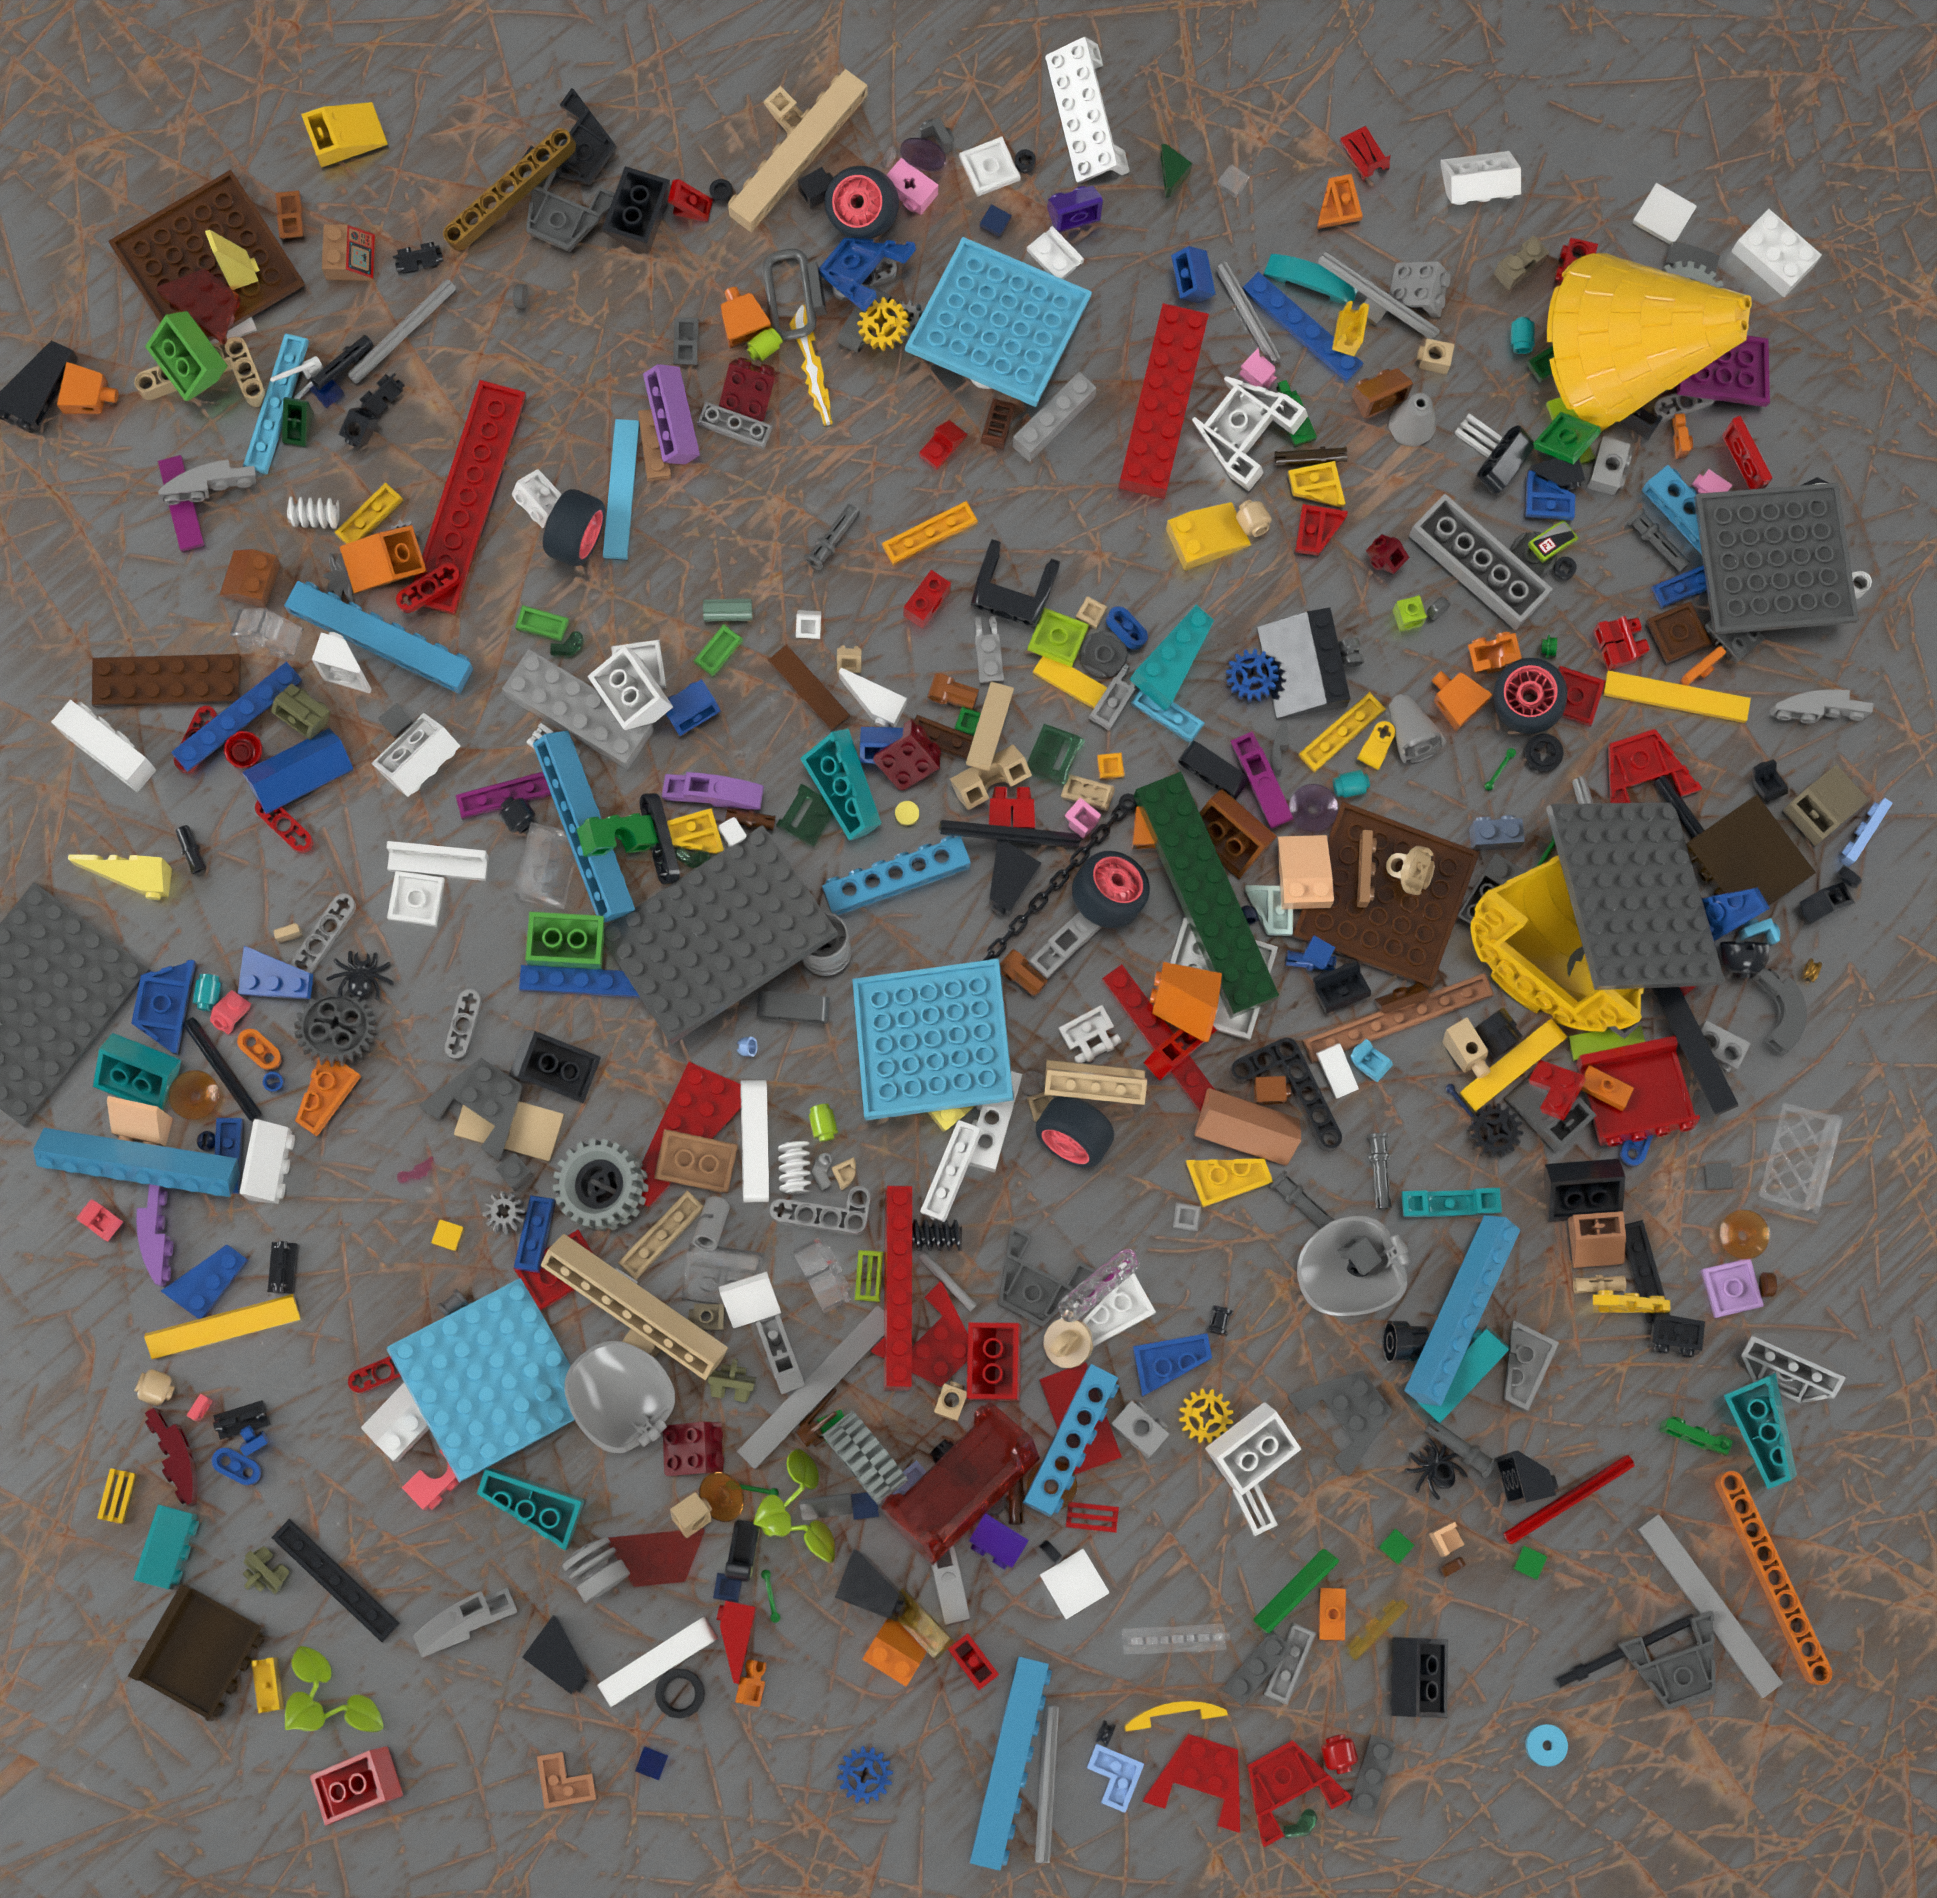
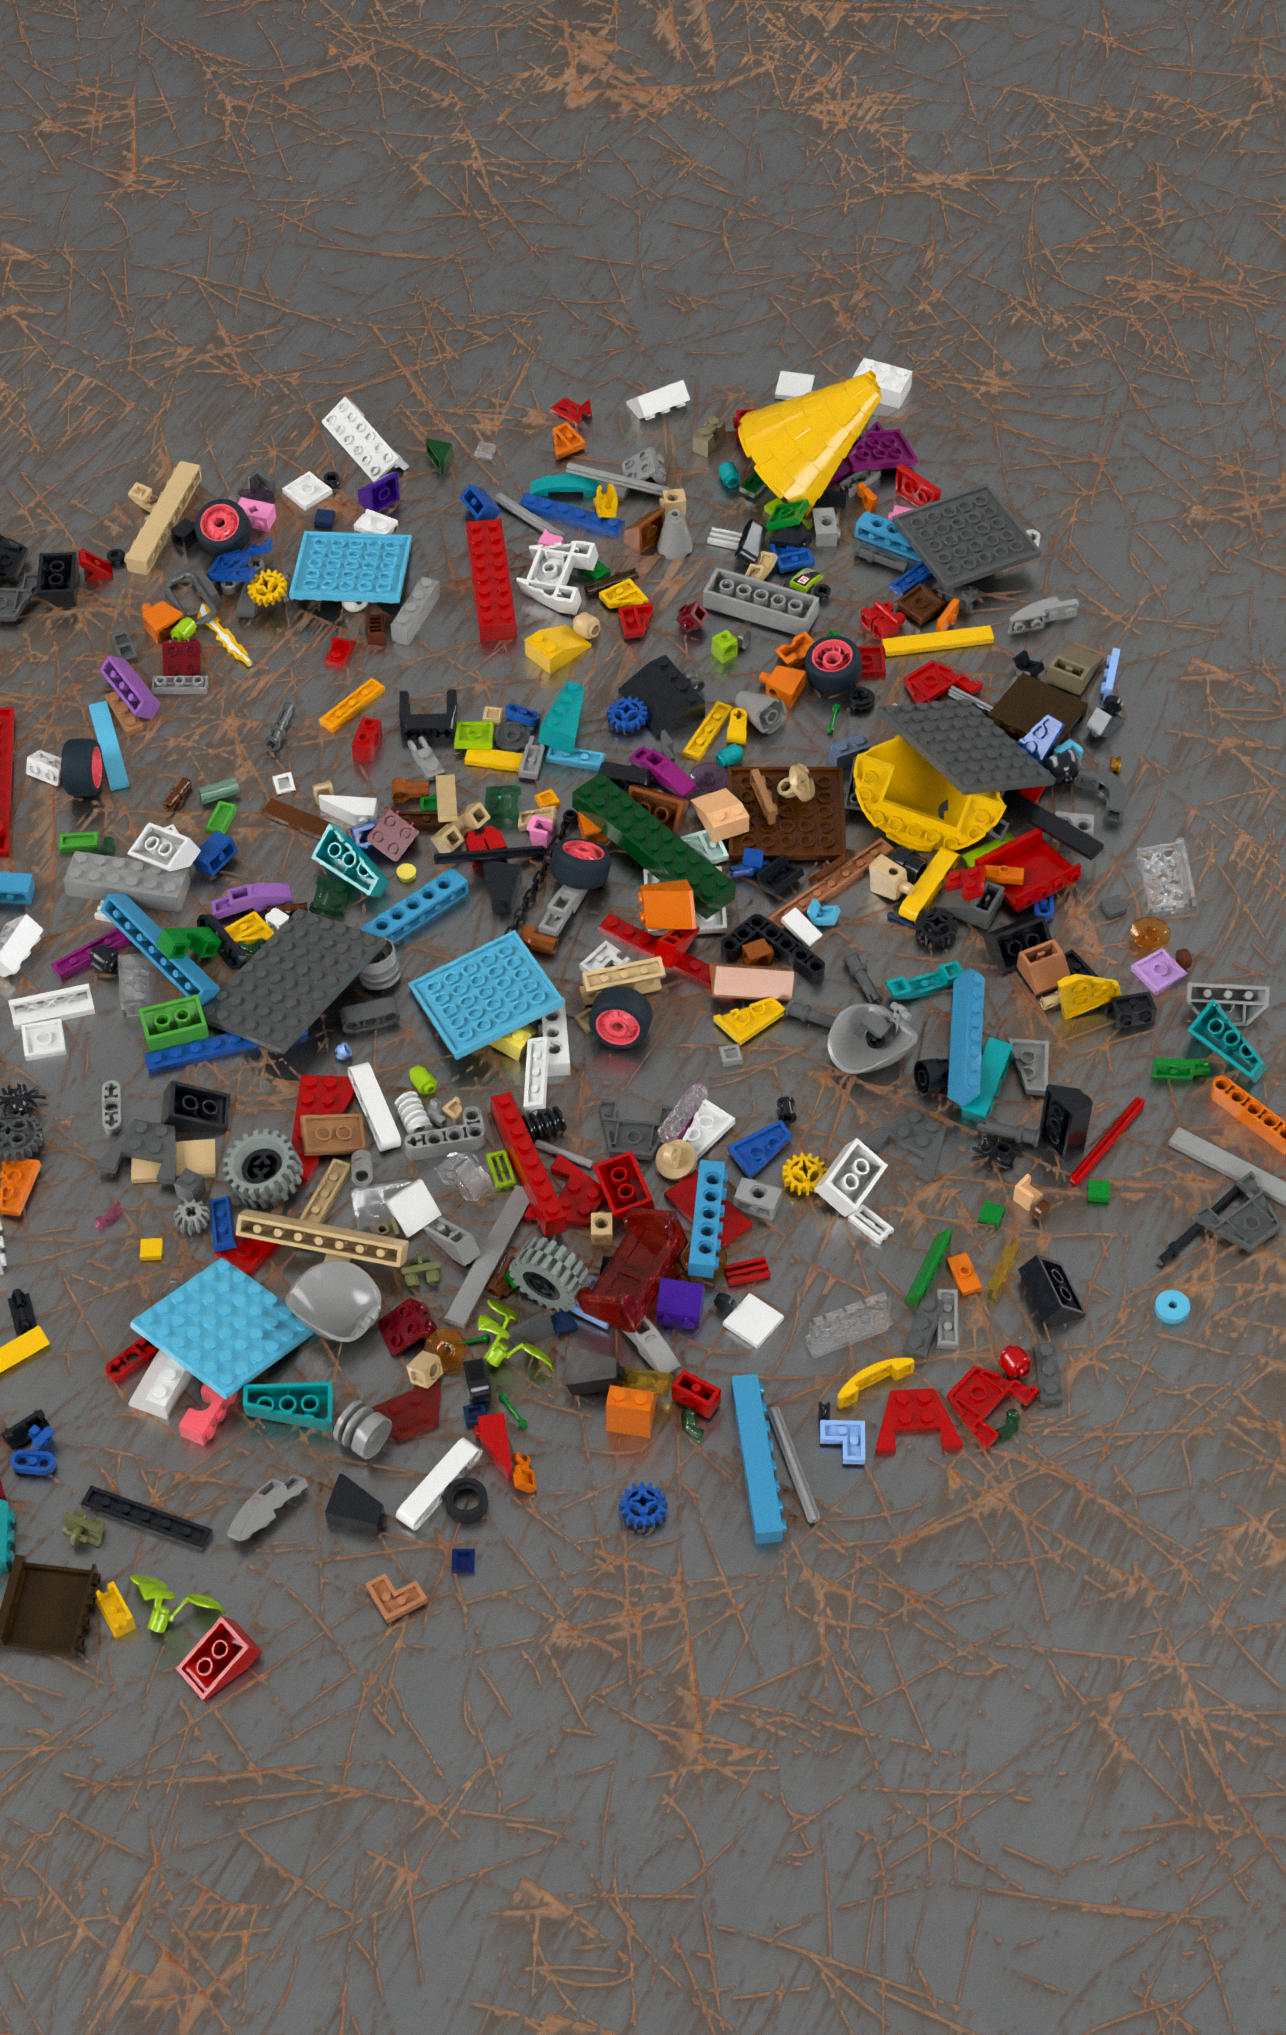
camera: 15 degrees left, 25 degrees down
none -> reddish brown pin [162,777,193,812]
none -> clear green arm [681,1408,705,1439]
none -> tan slope [745,551,778,581]

